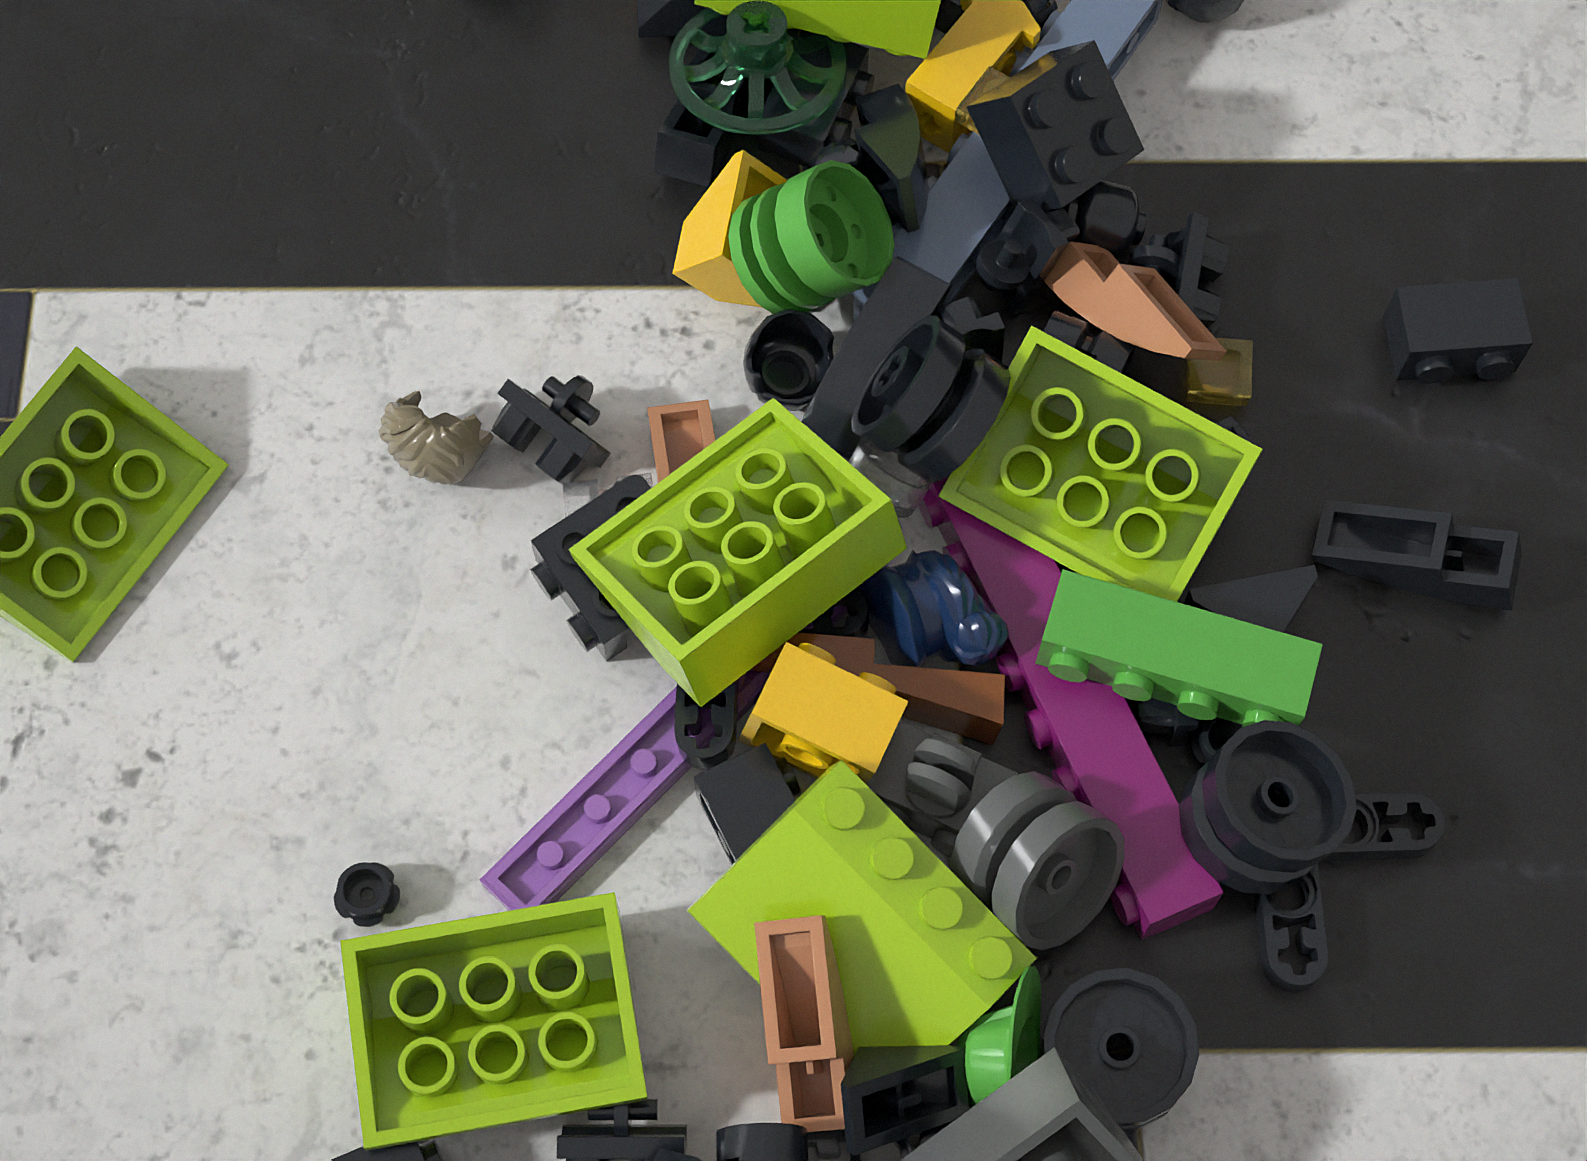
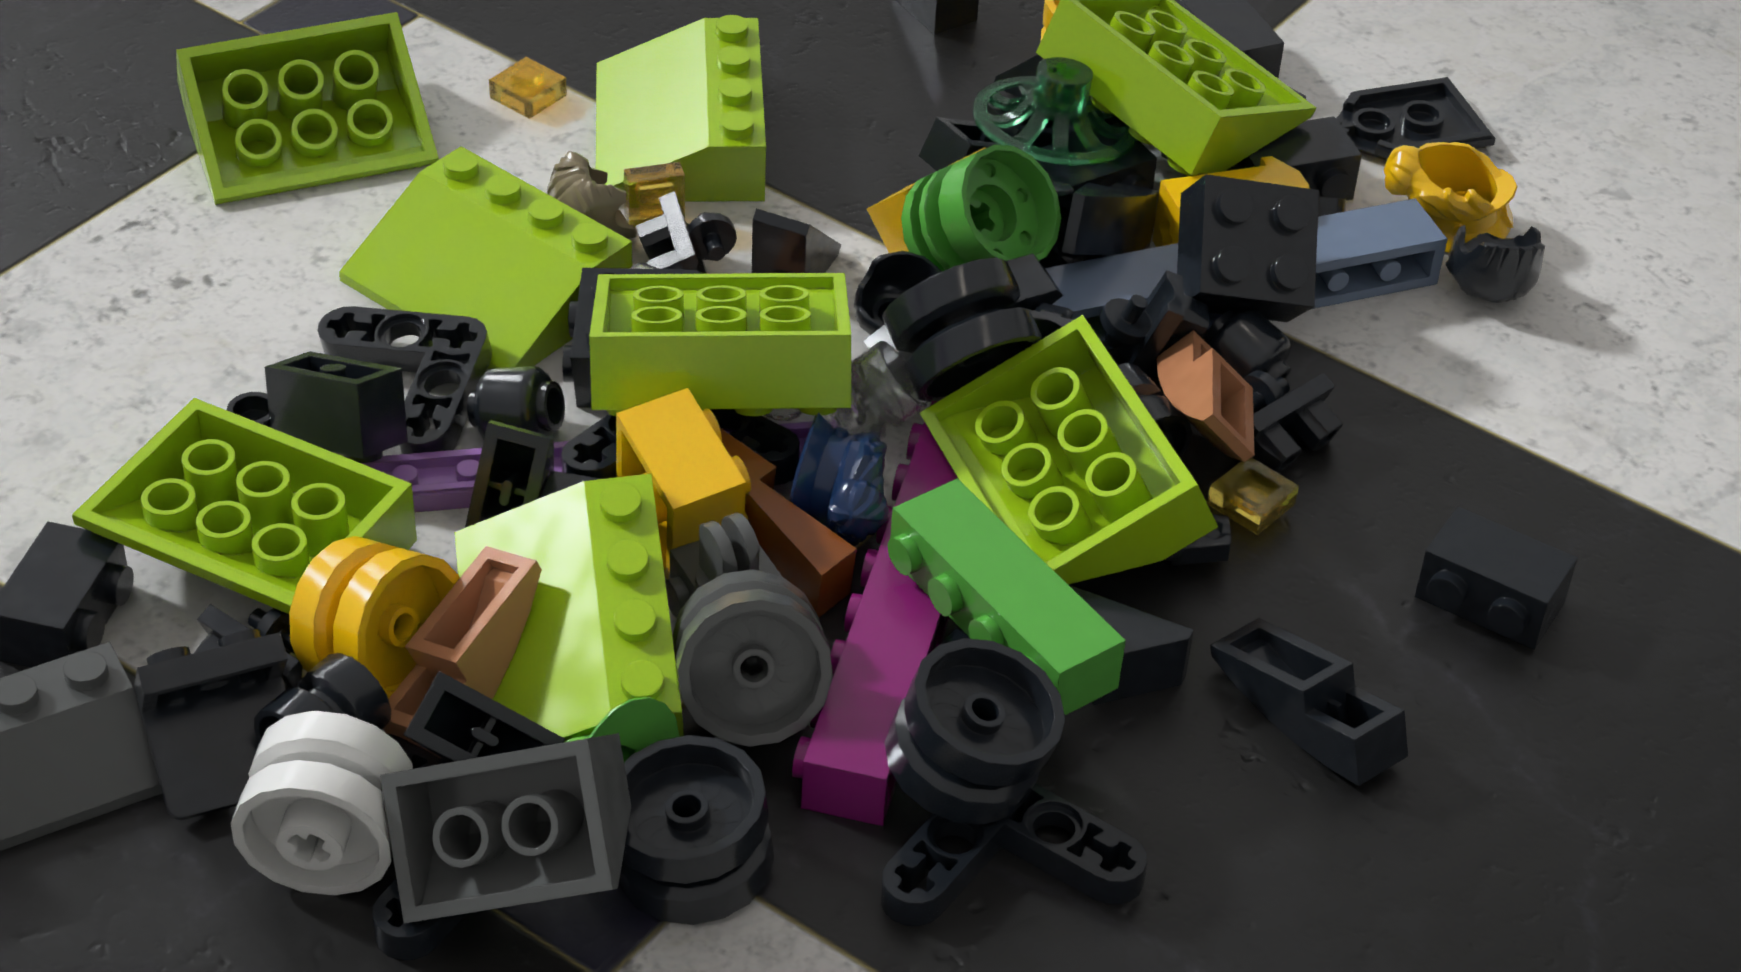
camera: 35 degrees right, 25 degrees down
none -> black brick [264,351,408,463]
none -> yellow wheel [289,536,460,699]
none -> black beam [317,306,492,454]
none -> lime slope [339,146,632,370]
none -> black slope [465,420,554,528]
none -> black head [467,366,565,440]
none -> clear yellow plate [489,57,567,119]
none -> lime slope [595,15,766,202]
none -> clear yellow plate [624,162,685,228]
none -> black slope [752,208,841,273]

